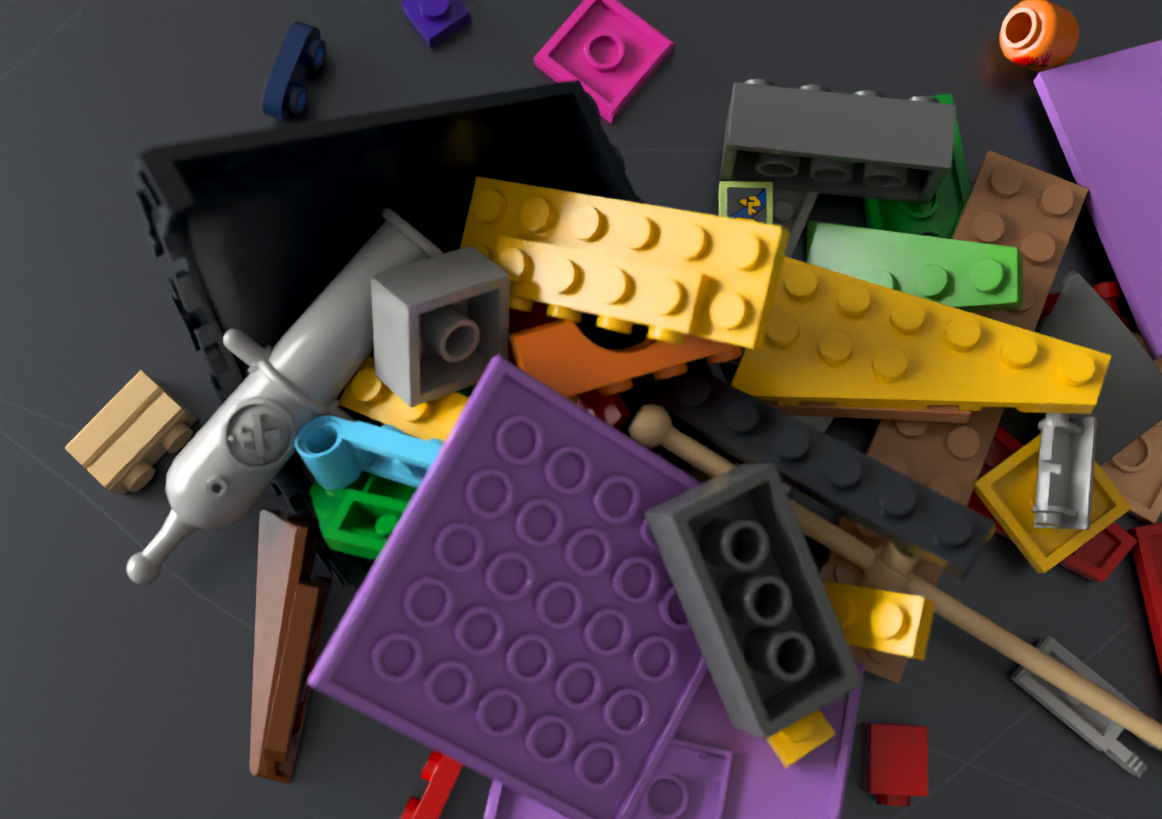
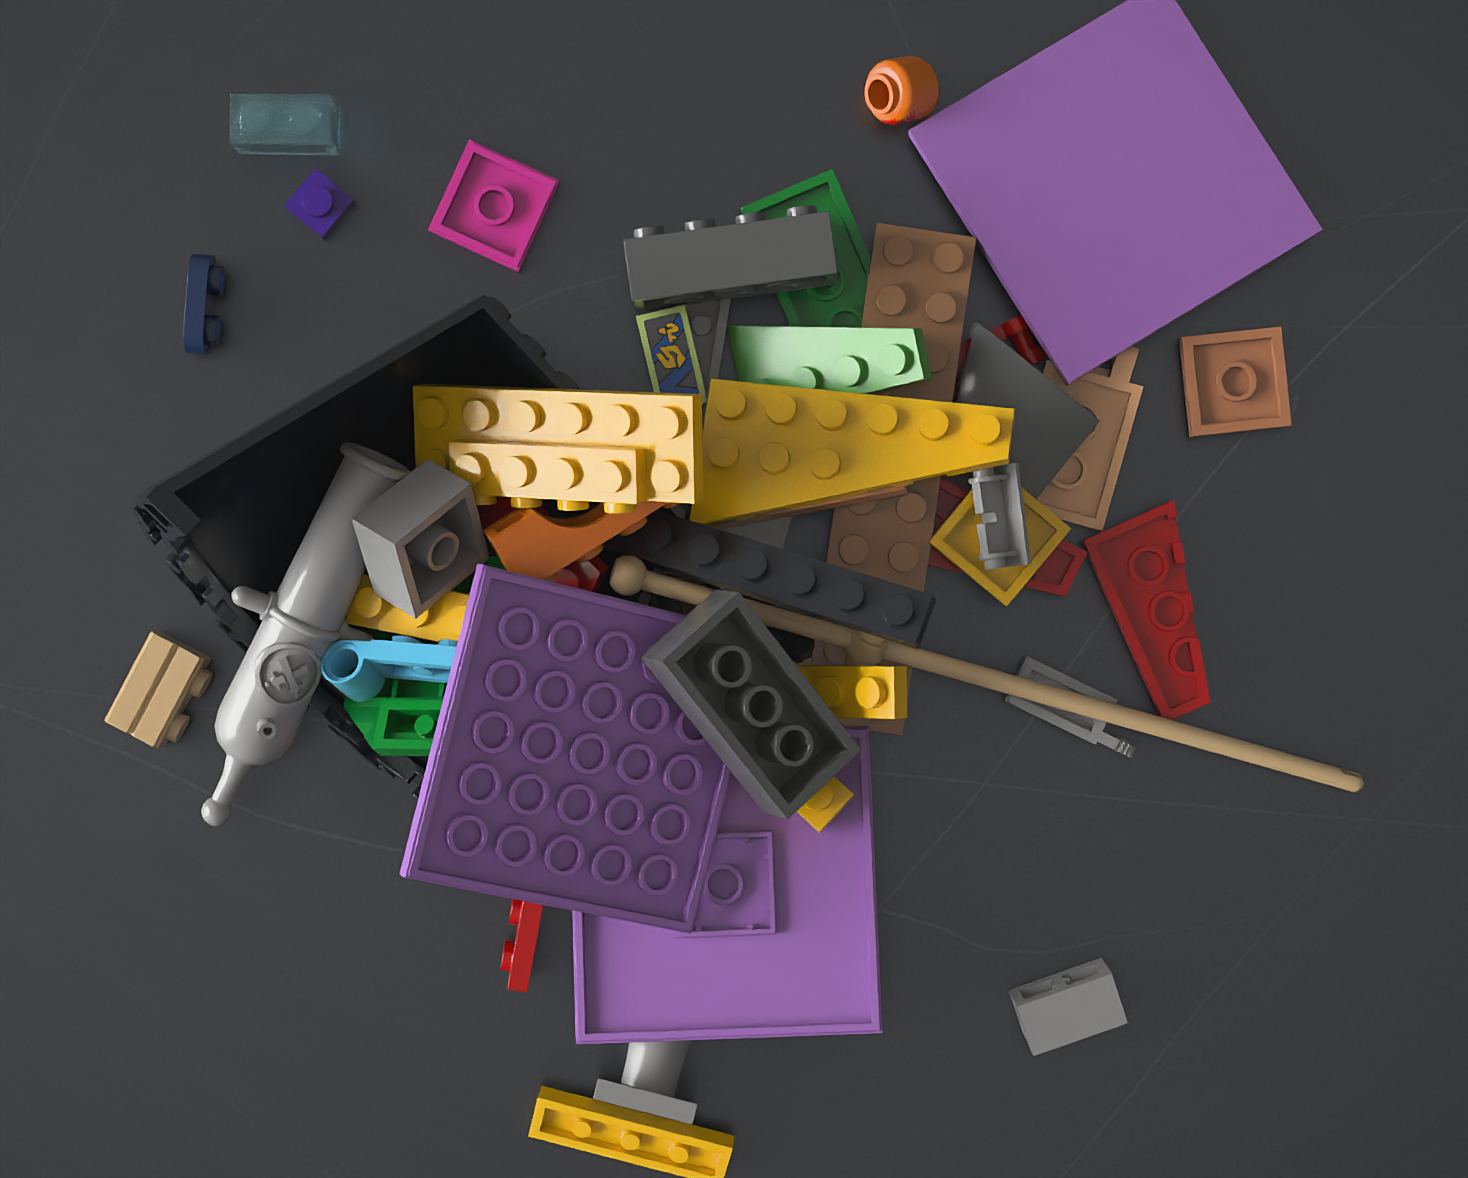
camera: 20 degrees left, 10 degrees up
reddish brown wedge [249,508,333,784] -> none
red brick [860,722,928,806] -> none

